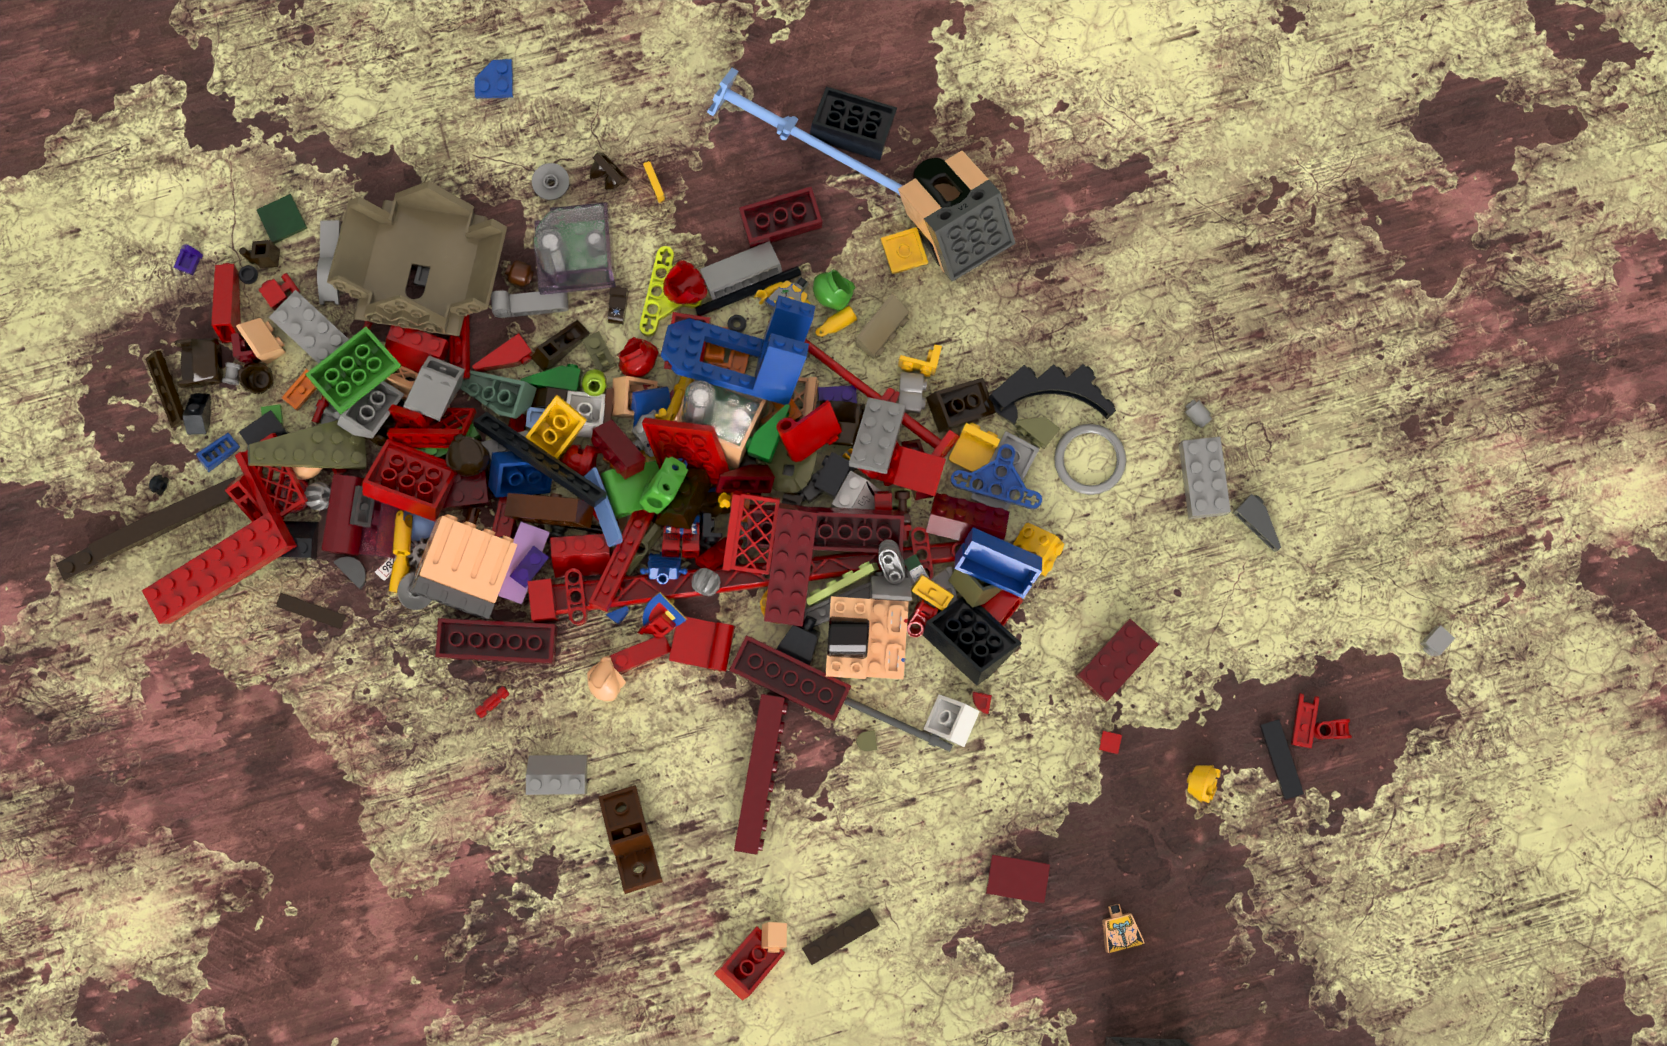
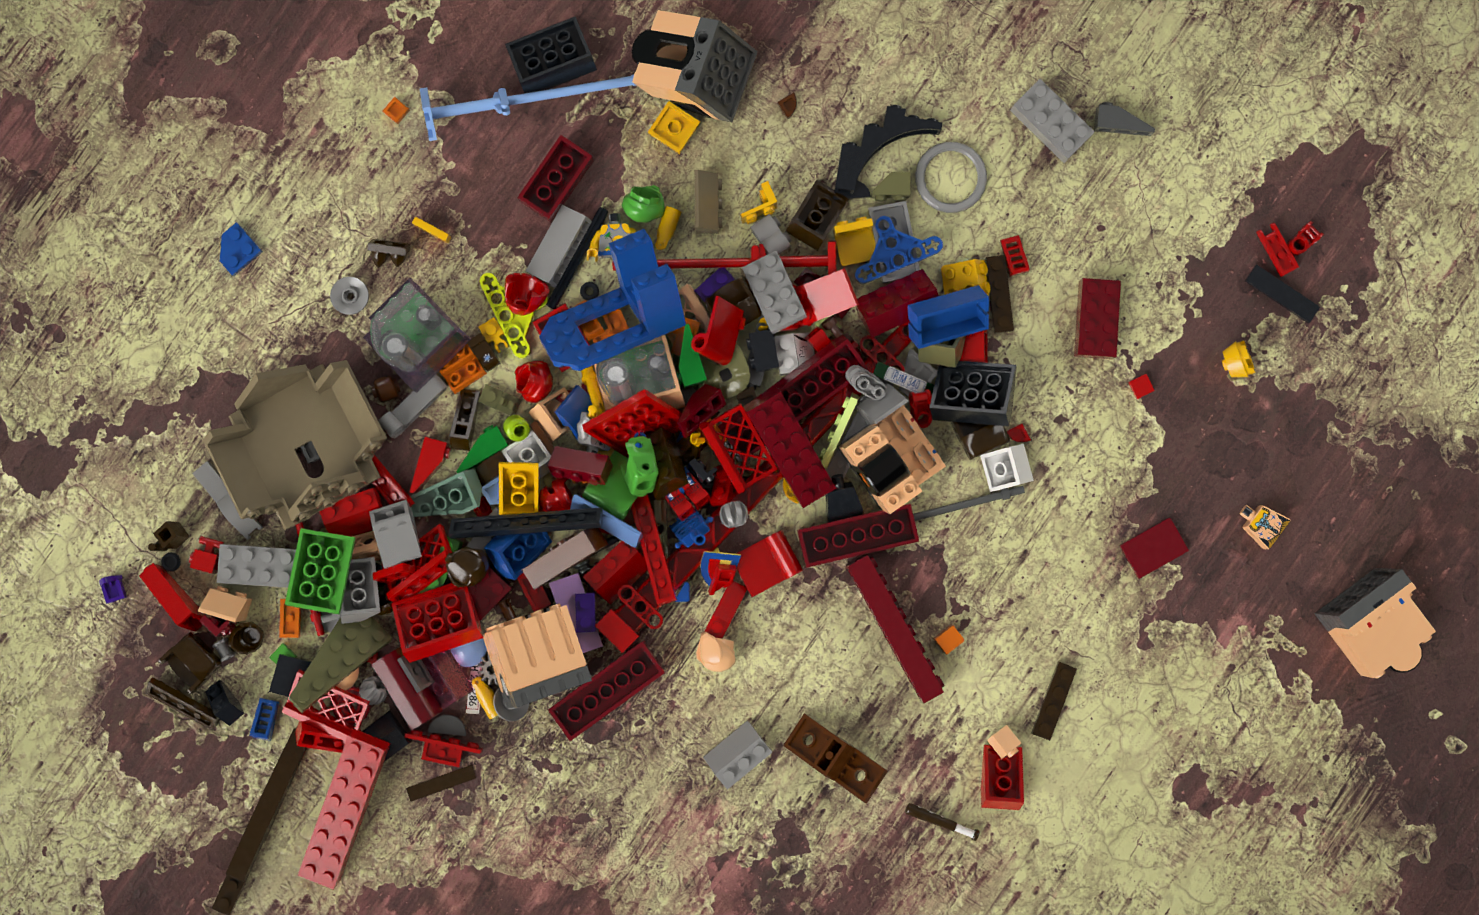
camera: 30 degrees left, 5 degrees up
black plate [149,475,168,495] -> none
dark green tile [256,194,307,244] -> none
yellow piece [393,510,413,556] -> none
red axle [475,686,509,718] -> none
olive tile [857,730,877,751] -> none
yellow plate [911,573,954,611] -> none
light grey brick [1185,400,1212,428] -> none
light grey brick [1420,625,1455,657] -> none
none -> orange tile [383,97,410,124]
none -> red bracket [404,730,484,768]
none -> orange slope [435,339,487,394]
none -> yellow plate [478,317,509,353]
none -> reddish brown tile [778,92,797,119]
none -> dark brown piece [905,803,980,841]
none -> orange panel [933,624,964,655]
none -> dark brown piece [951,422,1010,460]
none -> dark brown plate [985,255,1014,333]
none -> red slope [1000,235,1030,277]

